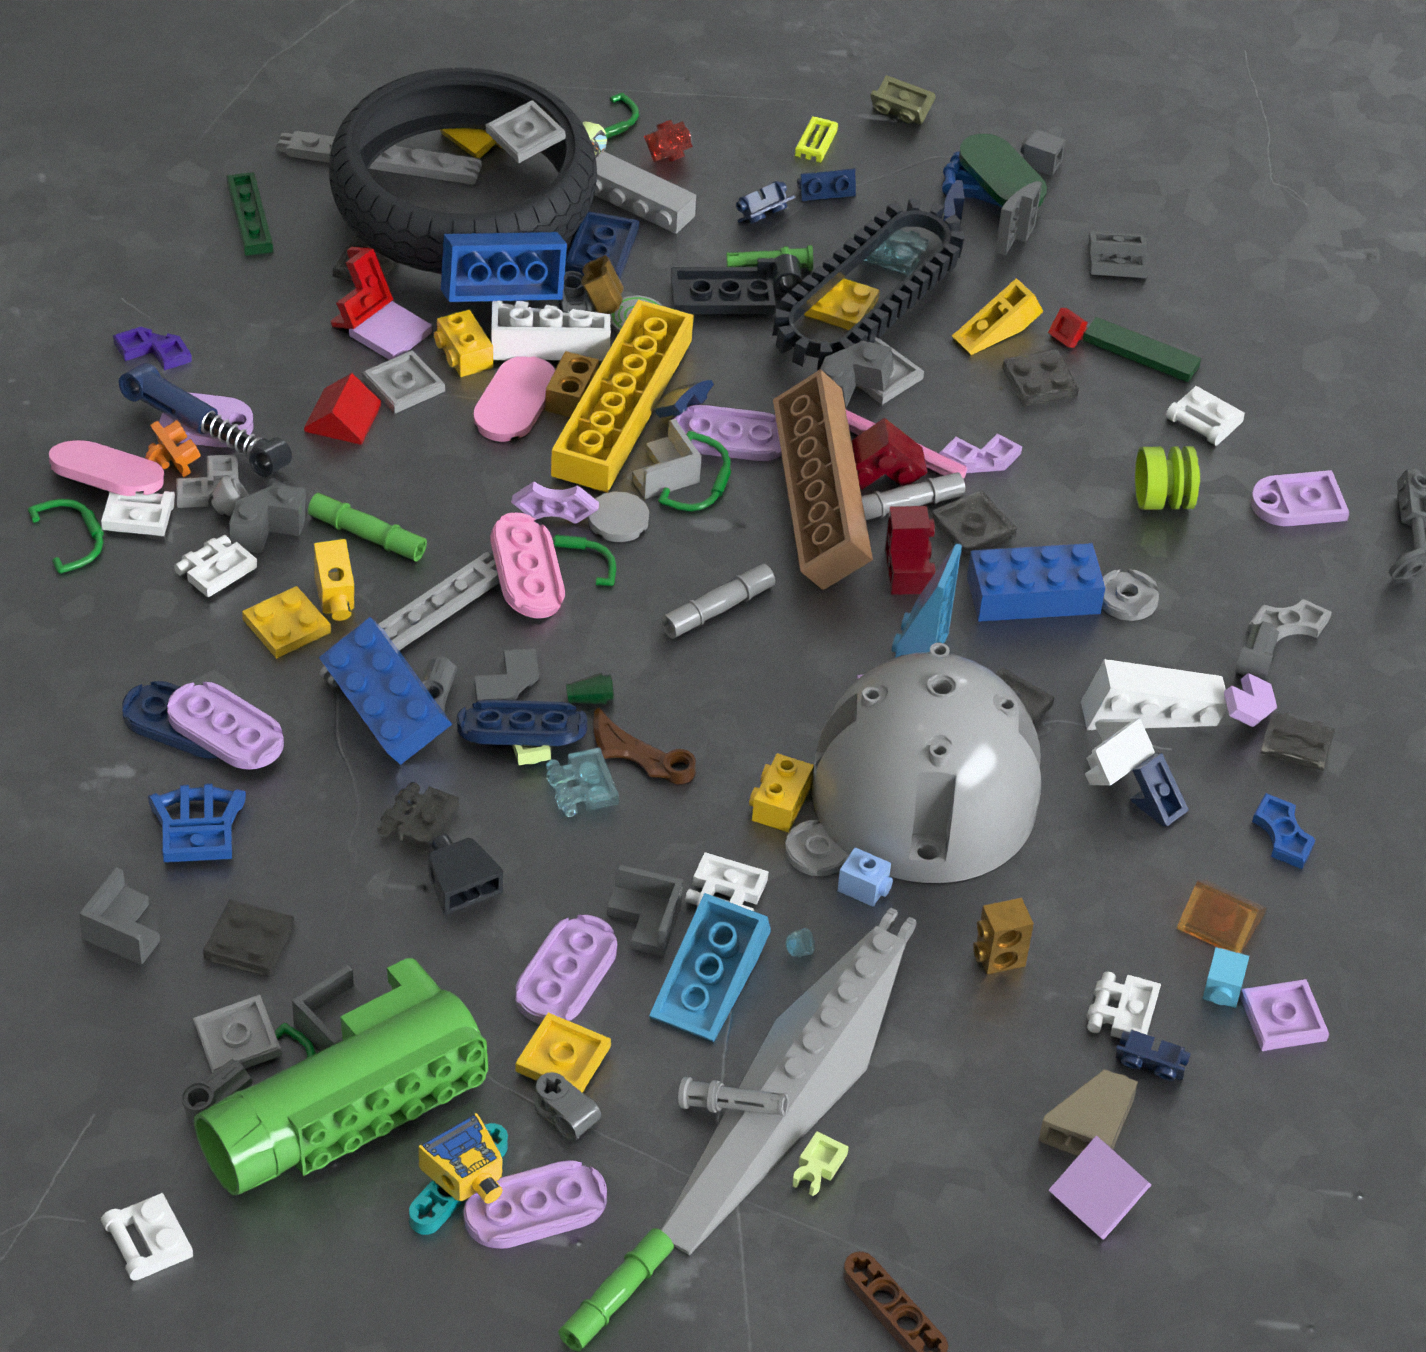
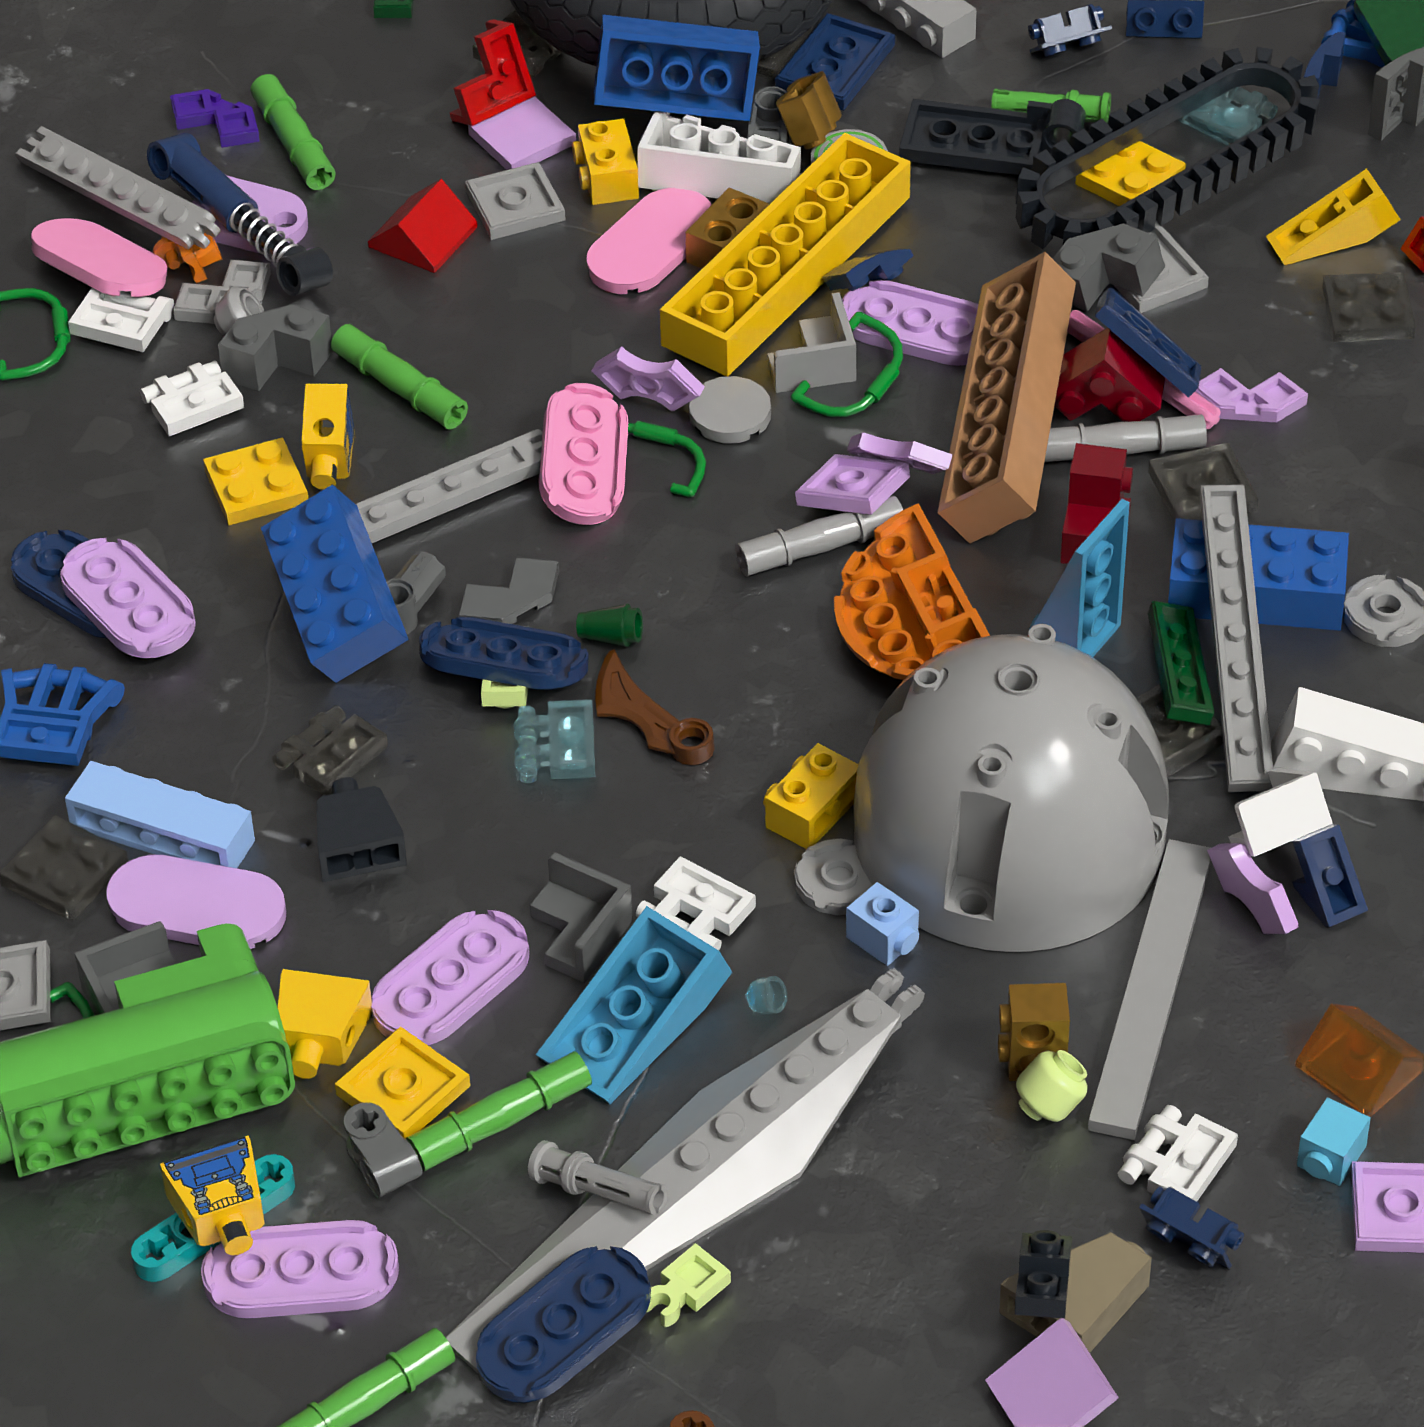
camera: 20 degrees right, 0 degrees up
none -> light grey hinge [15,126,221,250]
none -> light blue brick [65,761,255,868]
none -> lavender tile [107,855,286,949]
none -> bright green piece [250,74,336,190]
none -> yellow torso [278,969,372,1079]
none -> bright green piece [406,1051,592,1172]
none -> dark blue tile [476,1246,651,1402]
none -> lavender tile [795,454,910,515]
none -> orange brick [834,503,990,680]
none -> lavender tile [847,432,952,474]
none -> black slope [1015,1230,1072,1319]
none -> yellowish green head [1016,1050,1087,1122]
none -> light grey tile [1088,839,1212,1140]
none -> dark blue tile [1095,288,1201,398]
none -> dark green tile [1147,601,1214,725]
none -> light grey tile [1200,485,1273,792]
none -> lavender tile [1207,843,1299,934]

